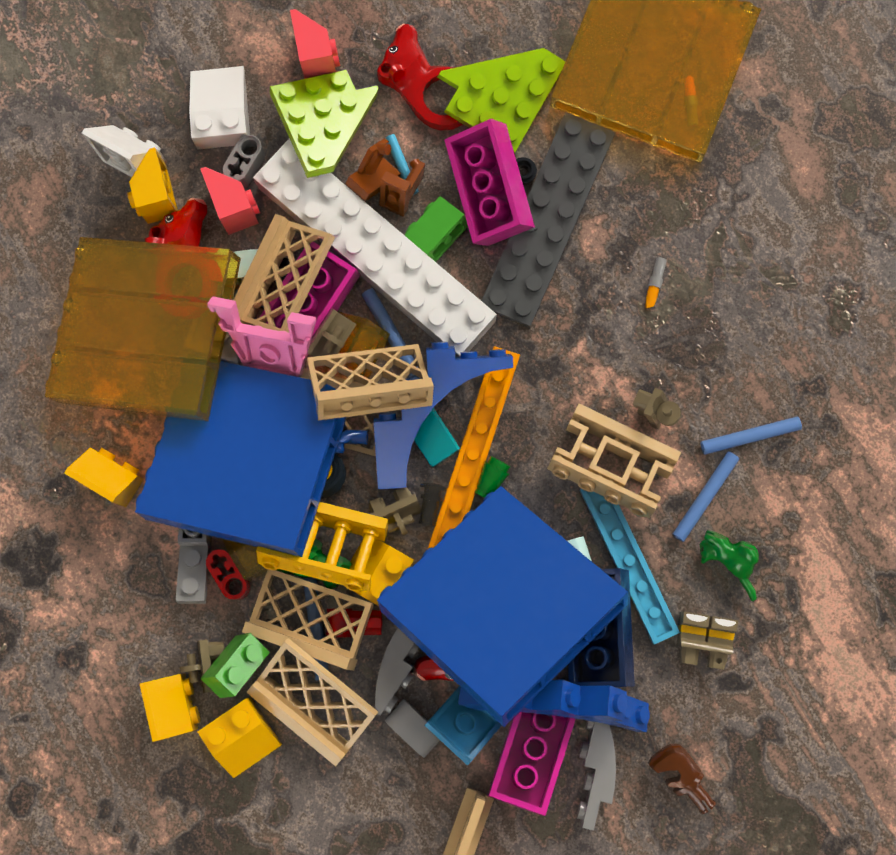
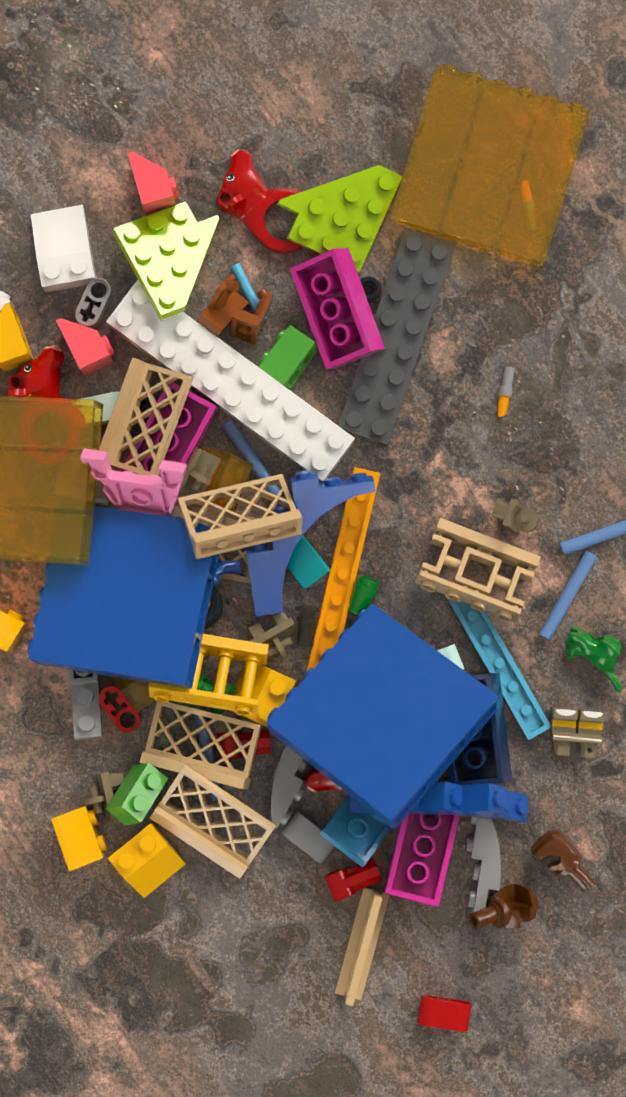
camera: 15 degrees left, 5 degrees up
none -> red piece [324,858,383,902]
none -> reddish brown piece [468,883,538,930]

